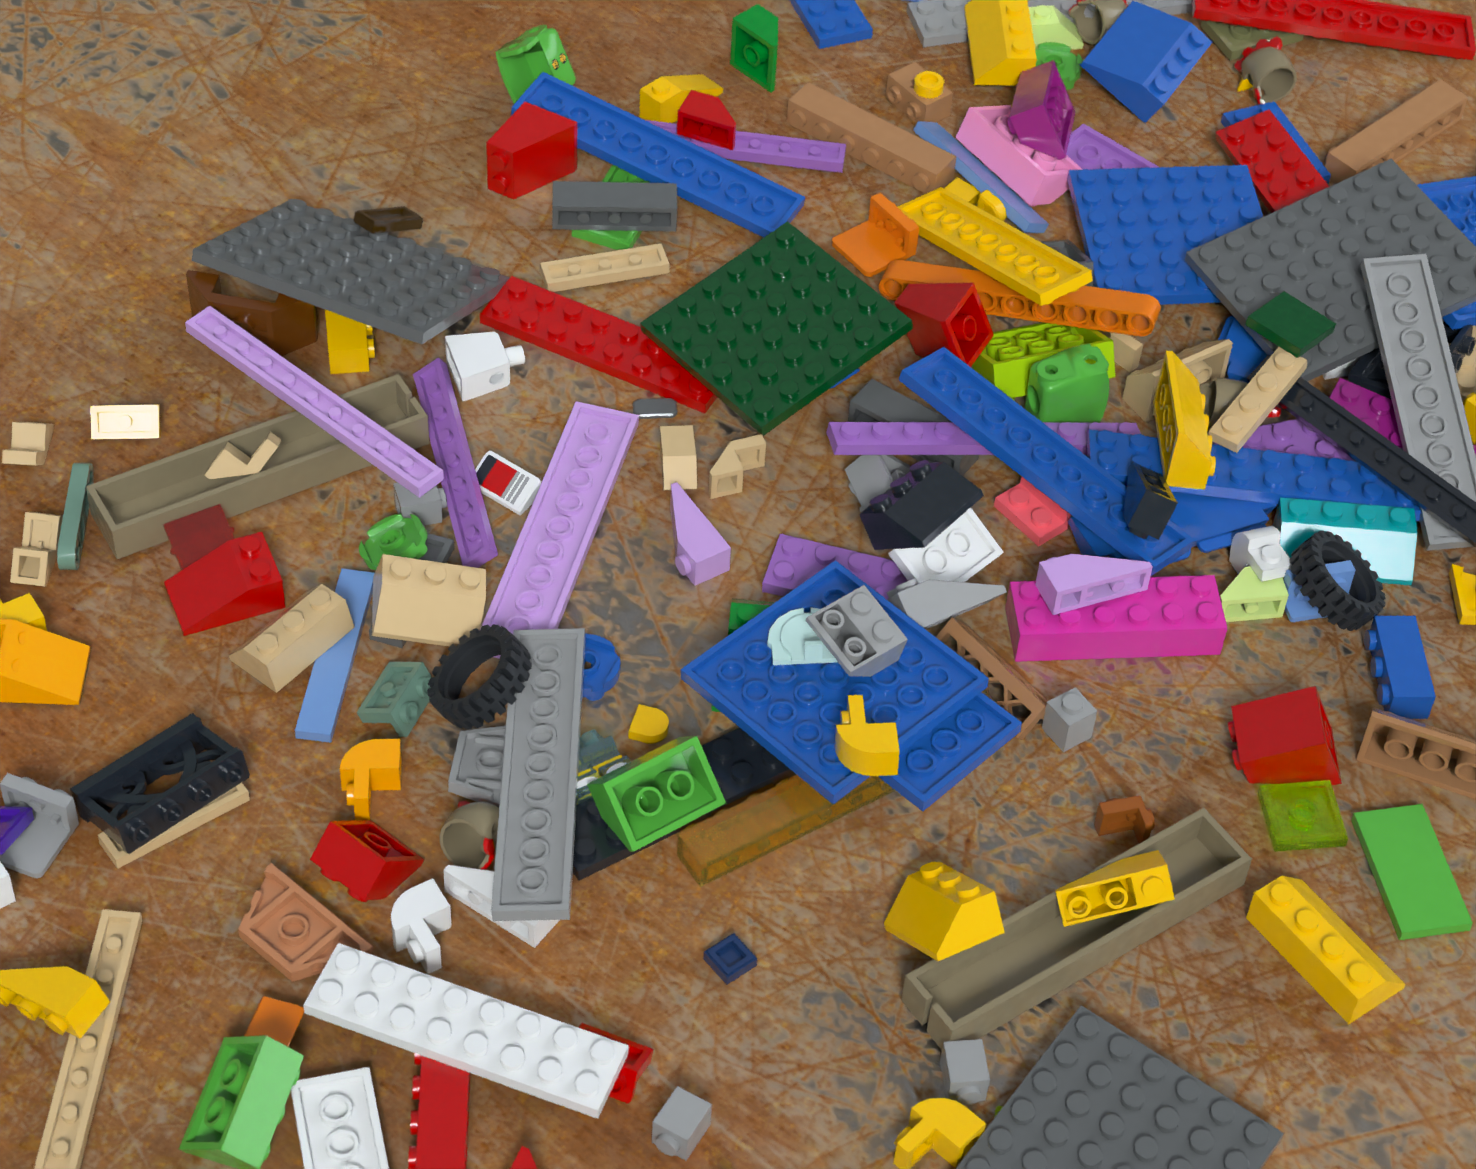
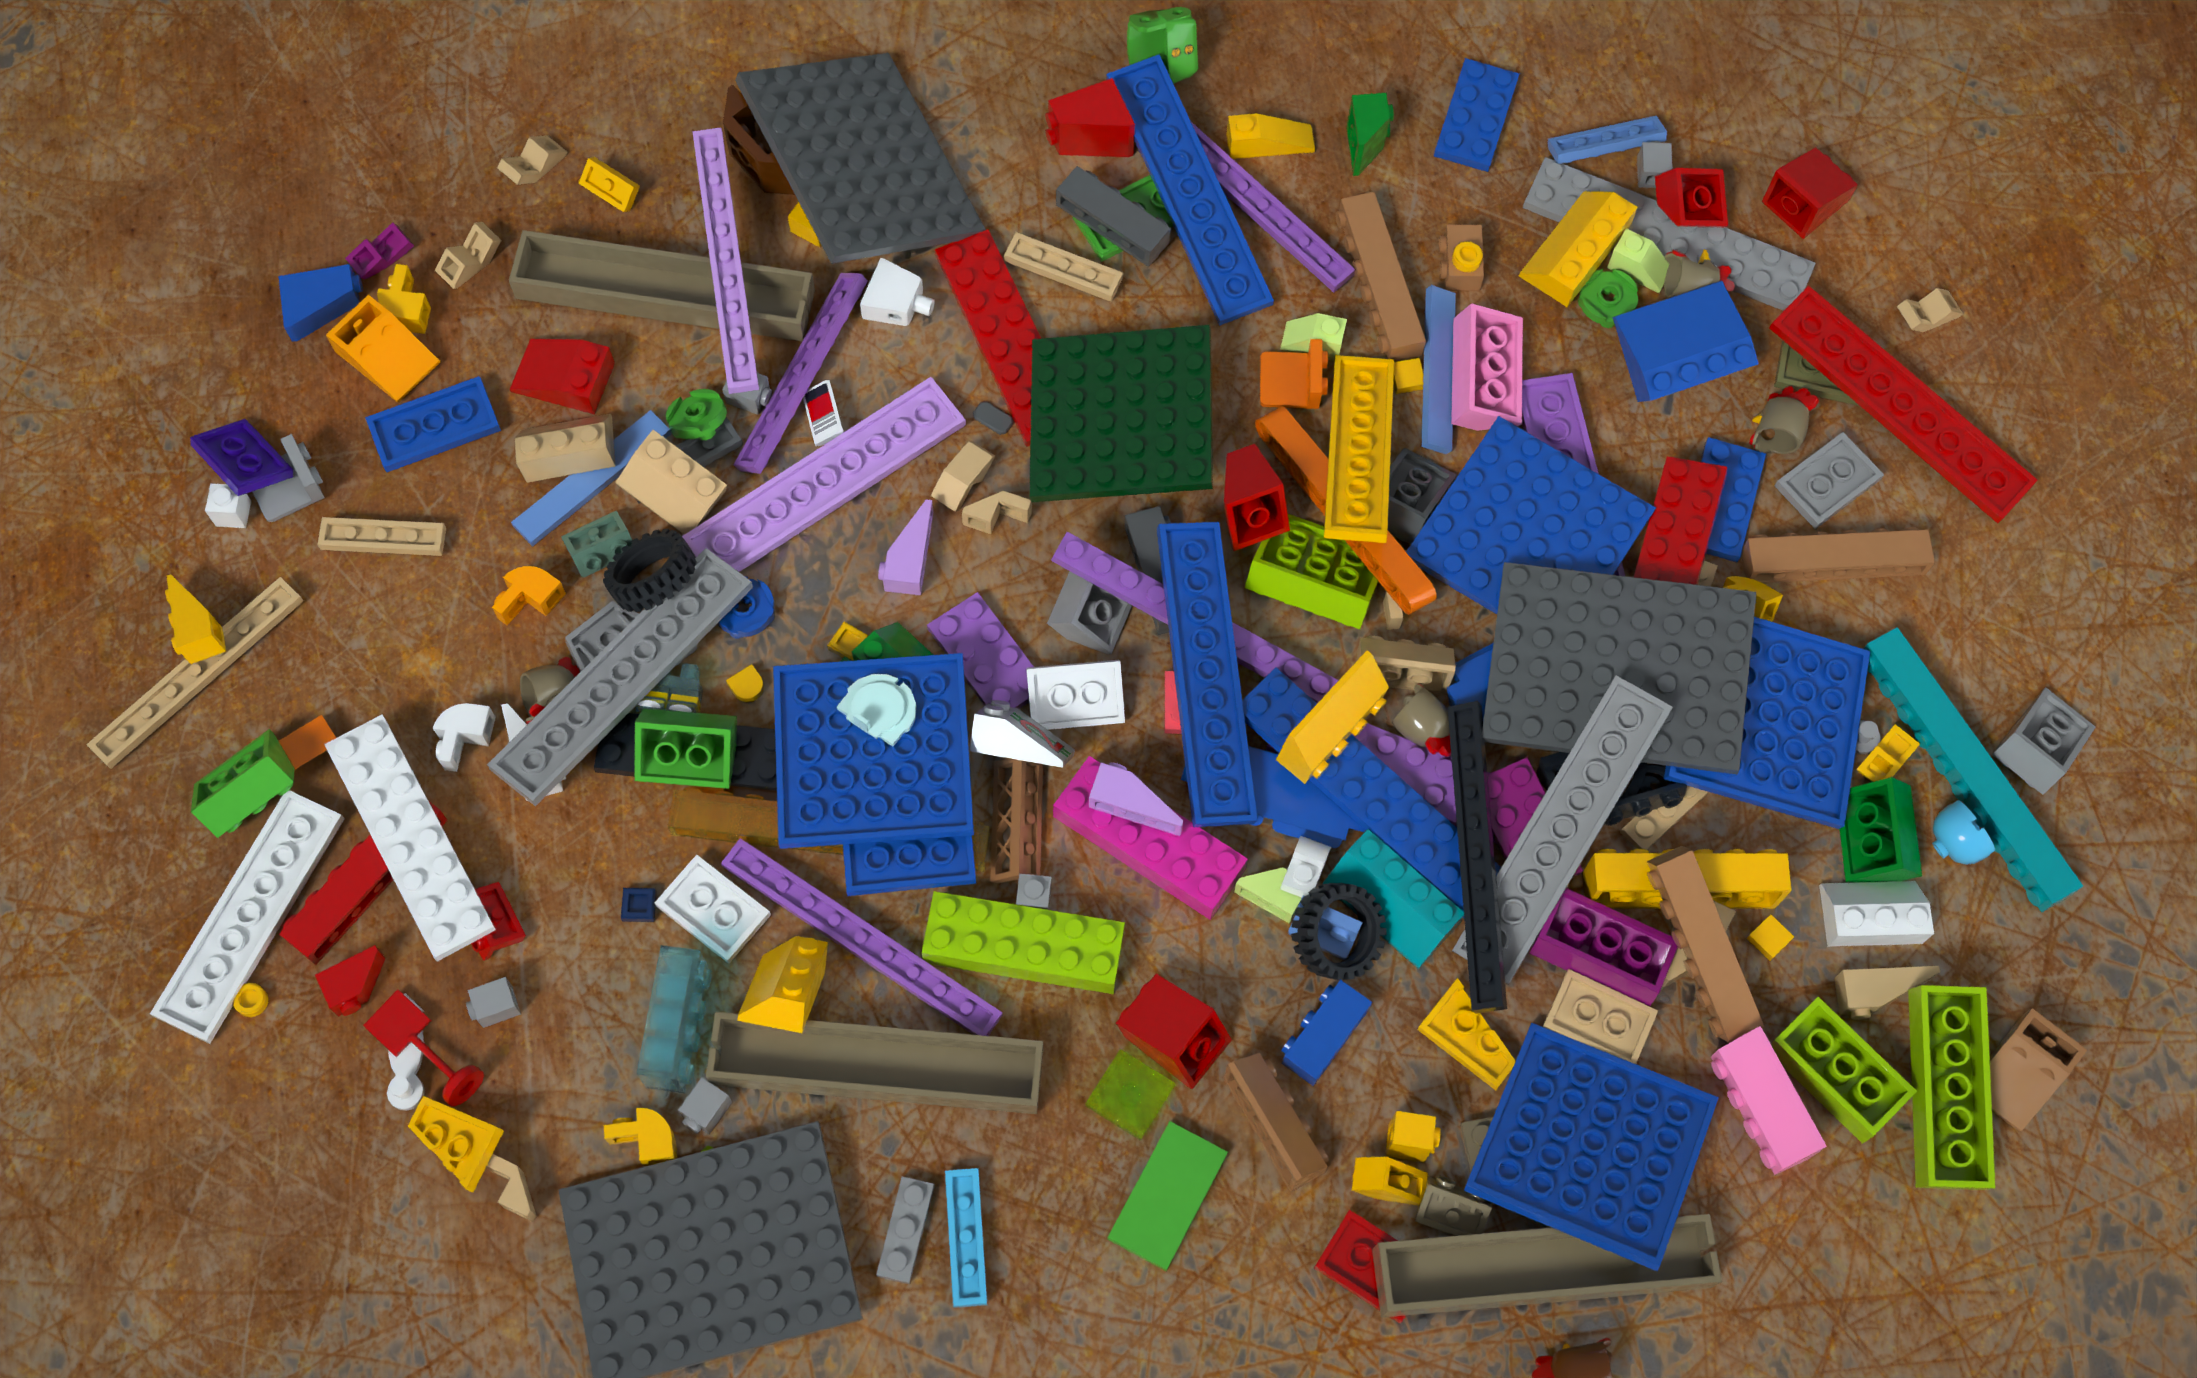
camera: 40 degrees right, 20 degrees up
sand green beam [57,463,94,570] -> none
black fence [70,713,250,854] -> none
clear red piece [163,504,234,570] -> none
tan slope [204,432,281,479] -> none
nougat wing [238,863,374,982] -> none
red slope [310,820,425,902] -> none
dark brown tile [353,206,423,234] -> none
red slope [677,90,736,150] -> none
light grey slope [806,585,908,677] -> none
yellow brick [835,695,900,776] -> none
black slope [859,460,984,550] -> none
yellow tile [977,190,1006,222] -> none
magenta slope [1007,60,1076,160] -> none
bright green piece [1025,343,1109,423] -> none
yellow slope [1055,850,1175,927] -> none
dark orange bracket [1094,795,1155,844] -> none
black slope [1123,461,1178,540] -> none
tan plate [1209,347,1307,453] -> none
dark green tile [1245,291,1336,358] -> none
yellow slope [1246,876,1406,1024] -> none
none -> blue plate [365,376,501,473]
none -> clear light blue brick [637,945,712,1093]
none -> white plate [655,855,771,964]
none -> medium lavender plate [721,838,1003,1036]
none -> yellow tile [827,621,869,661]
none -> light grey plate [876,1177,935,1285]
none -> lime brick [922,891,1125,994]
none -> medium azure plate [945,1168,987,1308]
none -> yellowish green slope [1280,313,1347,361]
none -> light grey plate [1775,432,1884,529]

